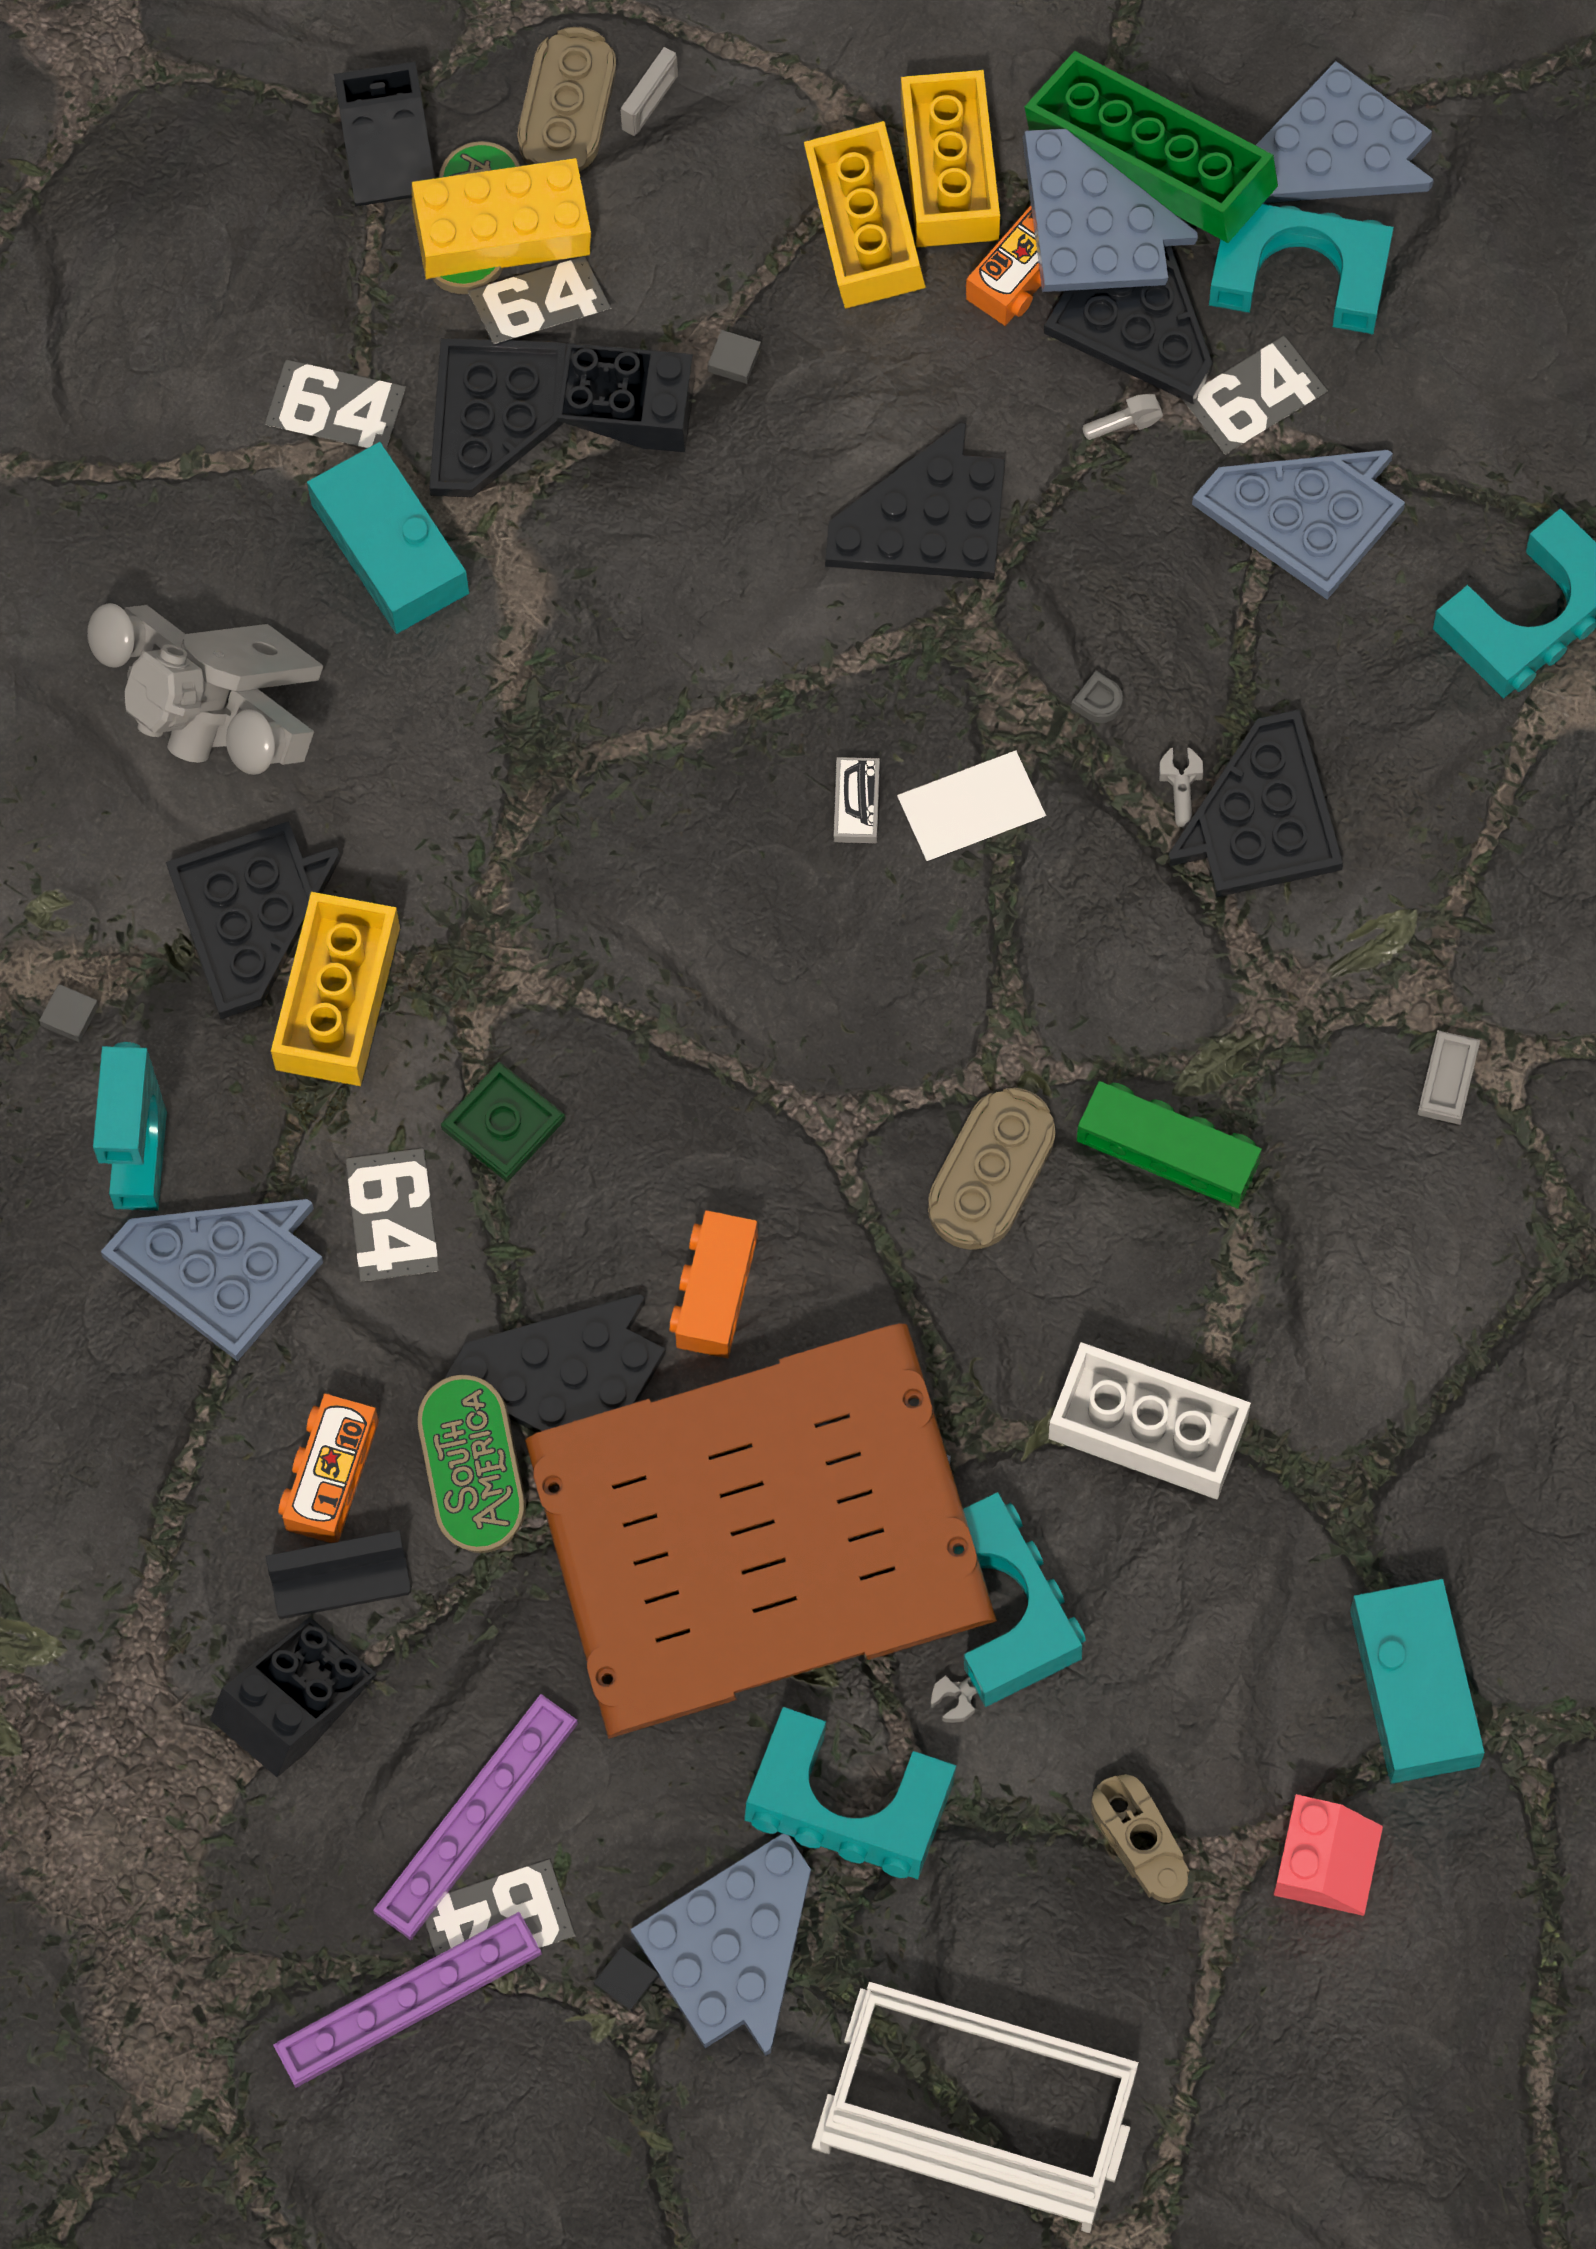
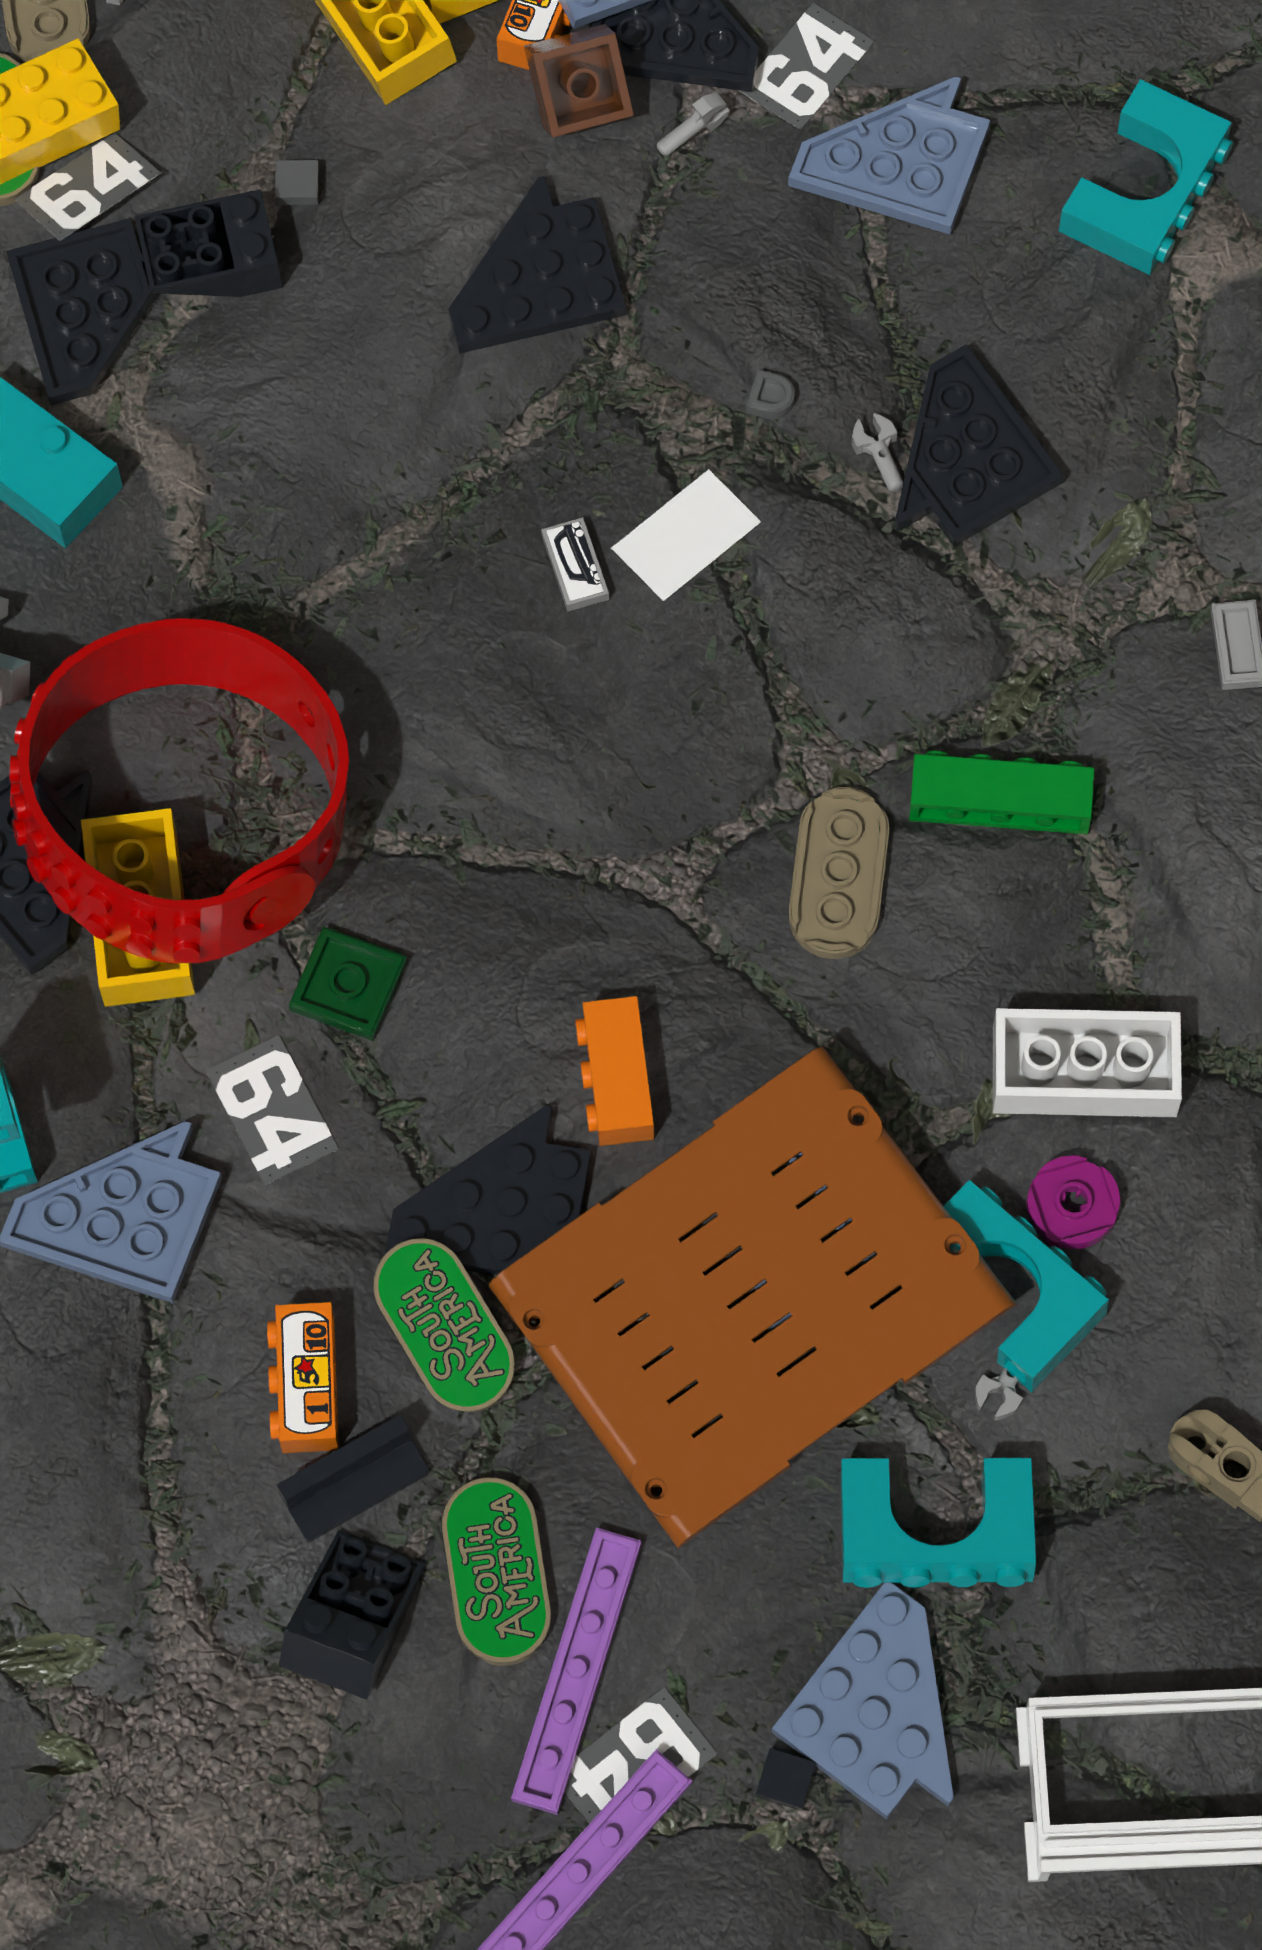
camera: 20 degrees left, 0 degrees up
none -> red piece [10,618,349,964]
none -> tile [442,1478,551,1666]
none -> reddish brown brick [524,24,634,138]
none -> magenta plate [1026,1155,1120,1249]

